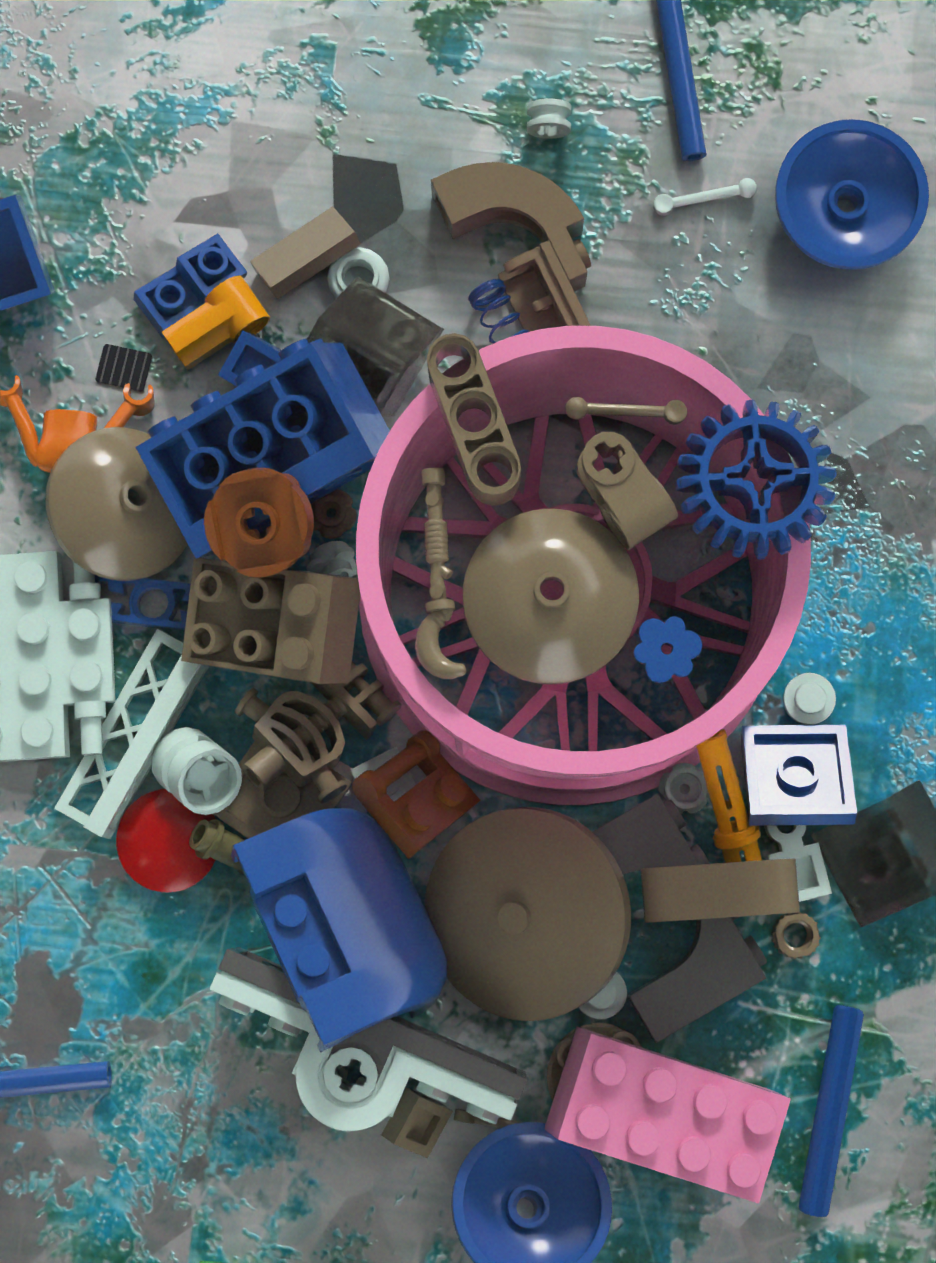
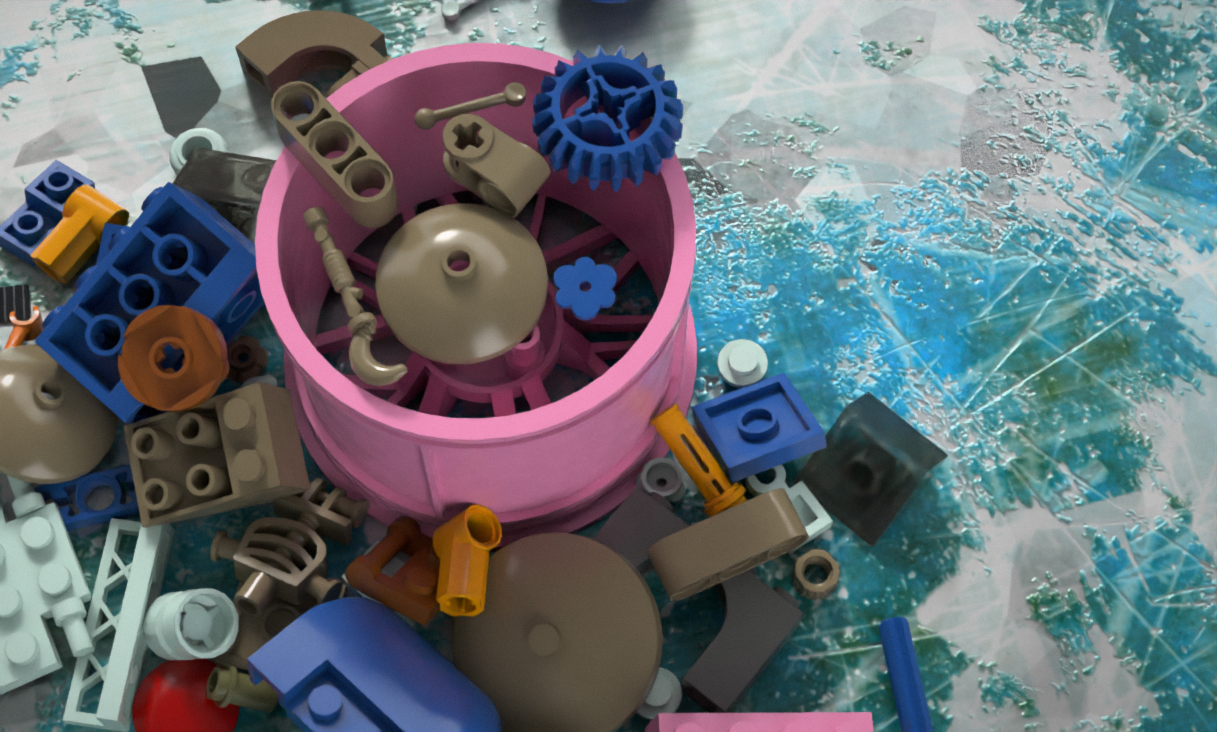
camera: 25 degrees left, 15 degrees down
dark tan tile [250,206,361,299] -> none
none -> light orange piece [432,504,502,617]

